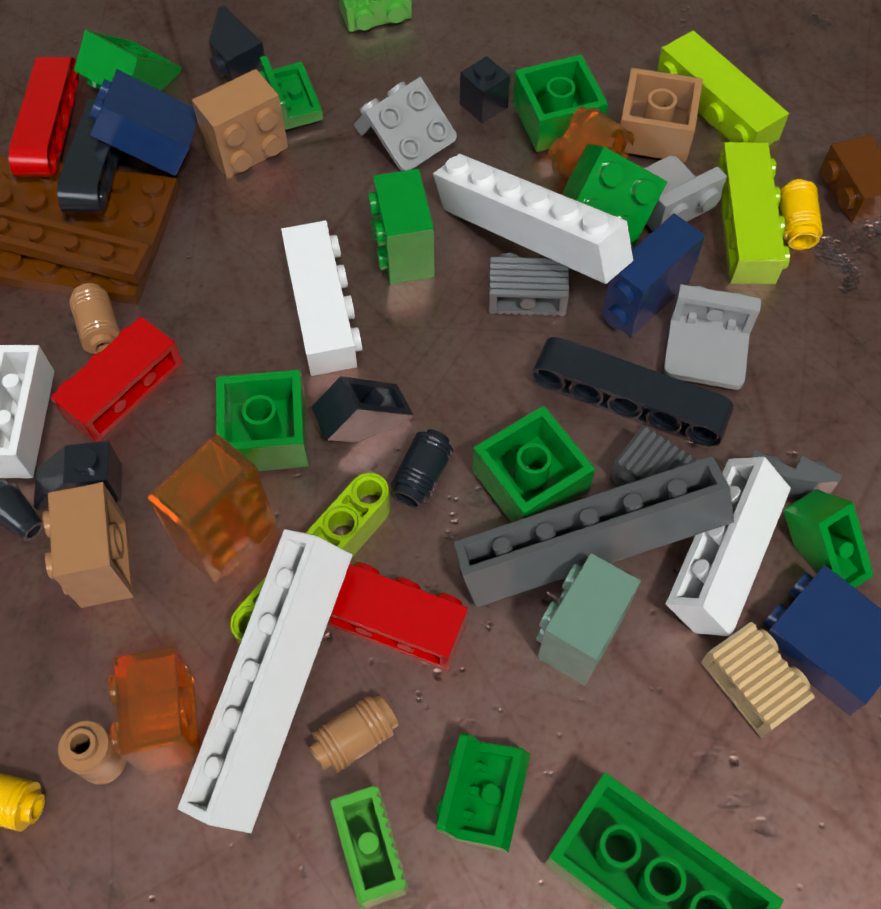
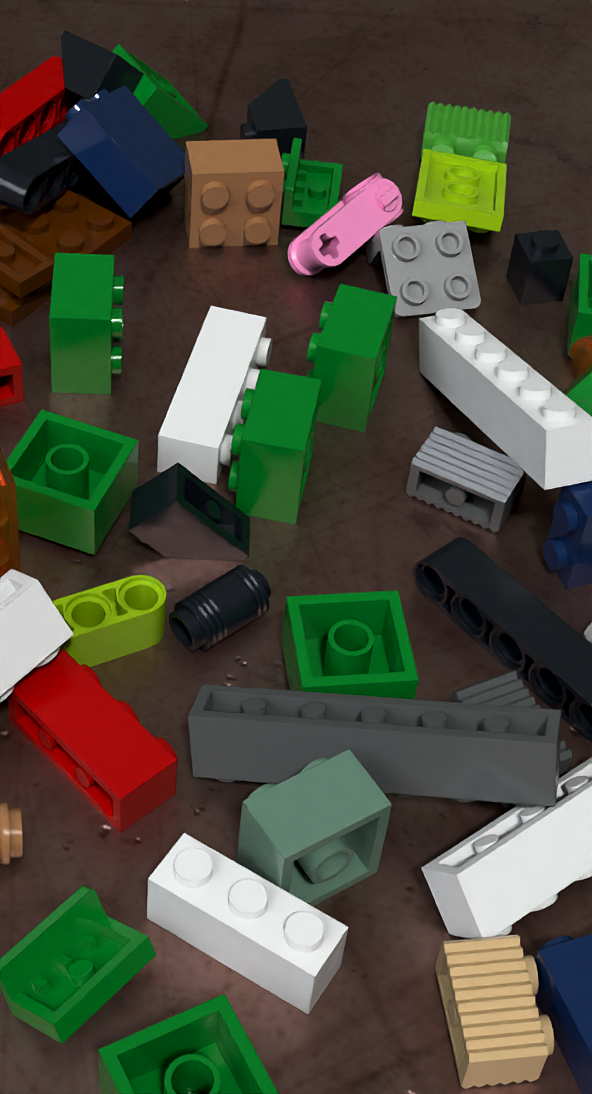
camera: 20 degrees right, 15 degrees down
none -> green brick [49,253,124,395]
none -> black slope [61,30,144,103]
none -> white brick [147,833,348,1014]
none -> green brick [228,369,322,525]
none -> bright pink piece [287,172,404,277]
none -> lime plate [412,149,507,233]

